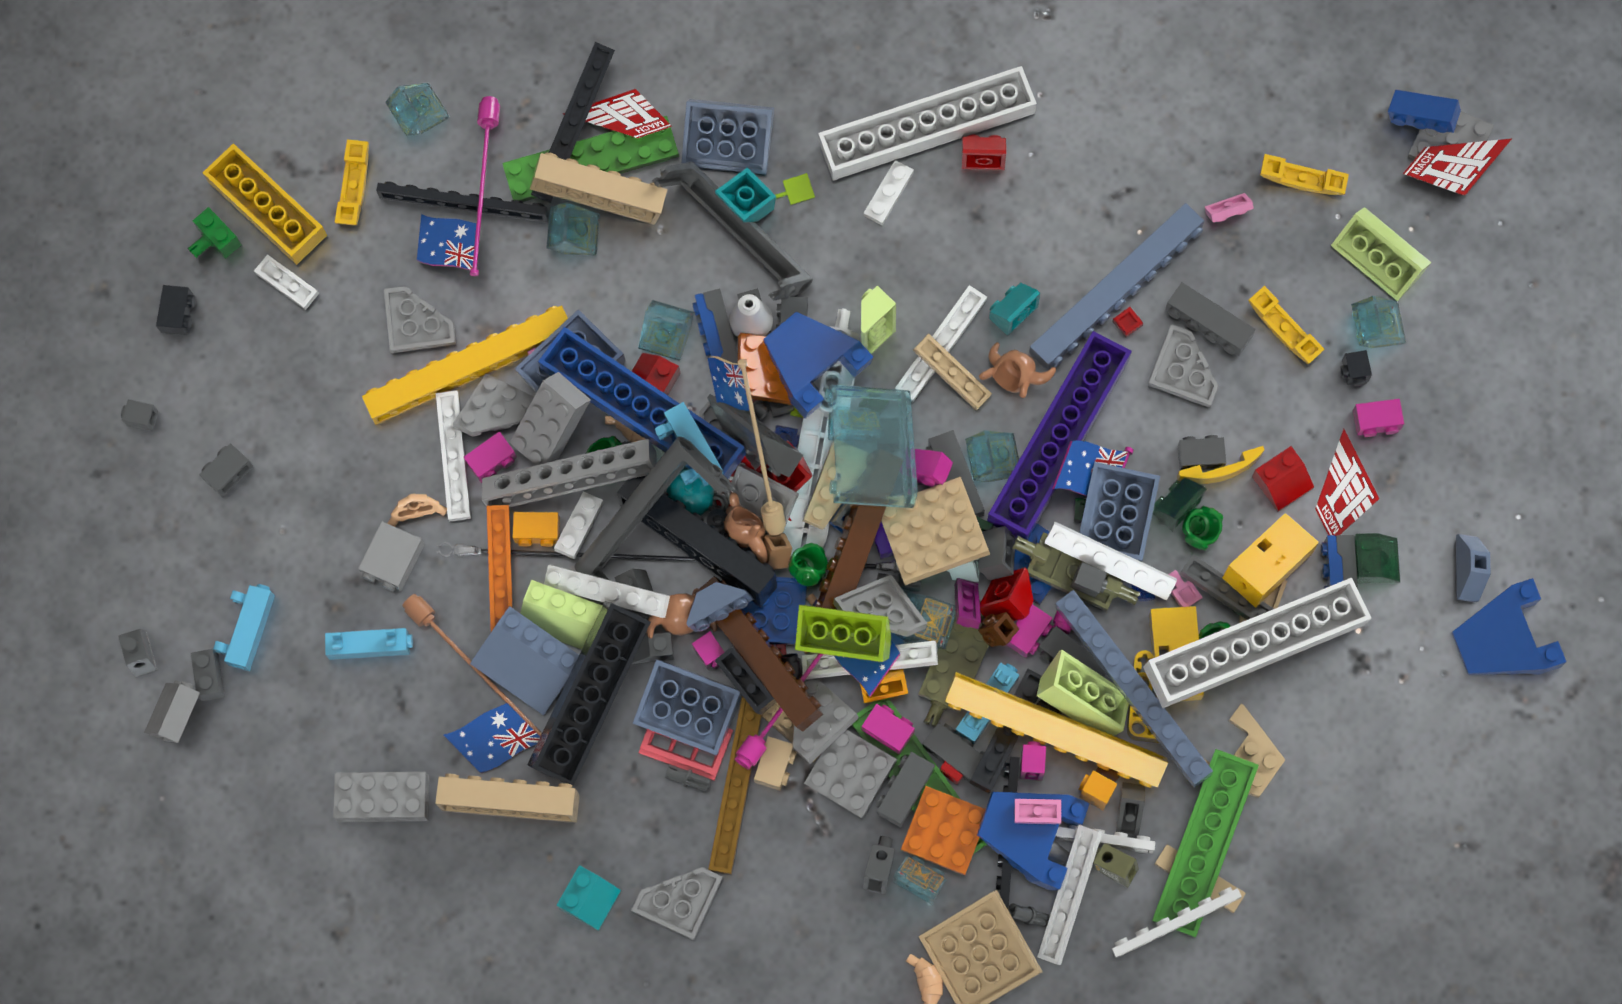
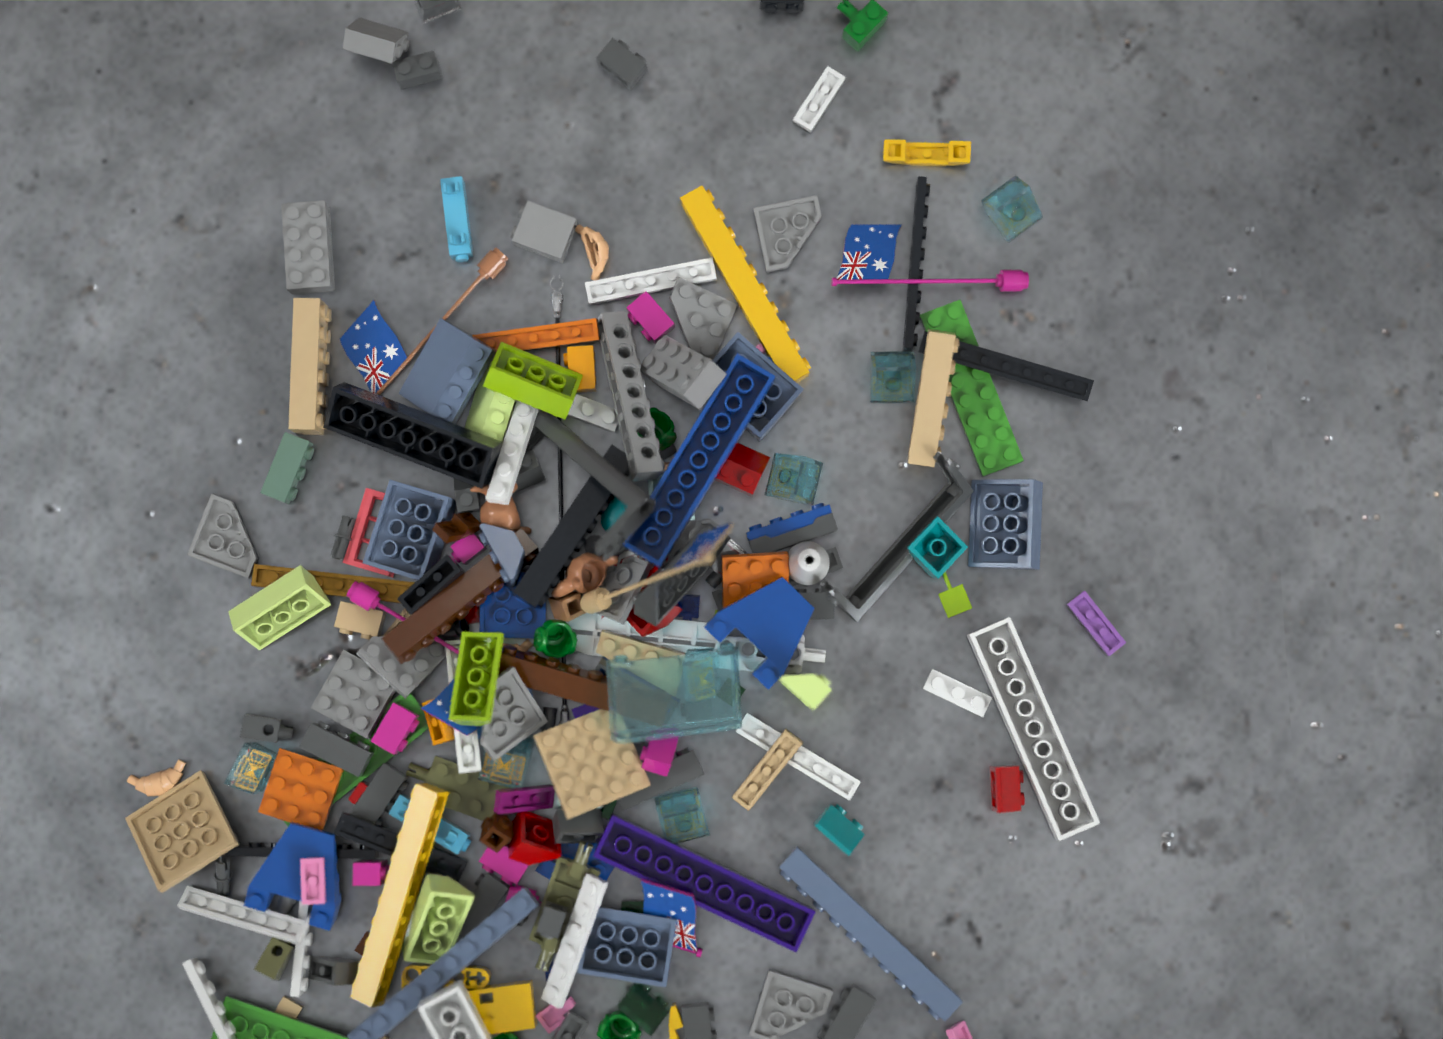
camera: 85 degrees right, 10 degrees up
yellow brick [202,143,327,265] -> none
medium azure brick [213,584,275,671] -> none
teal slope [556,865,621,931] -> none
sticker [563,89,672,138] -> none
medium azure brick [655,402,724,486] -> none
nougat piece [979,342,1056,398] -> none
light orange brick [1078,770,1117,810] -> none
red tile [1112,307,1143,338] -> none
none -> yellowish green slope [228,565,331,651]
none -> sand green brick [260,432,314,504]
none -> reddish brown slope [432,512,481,543]
none -> lime slope [483,342,583,420]
none -> medium lavender plate [1066,591,1126,656]

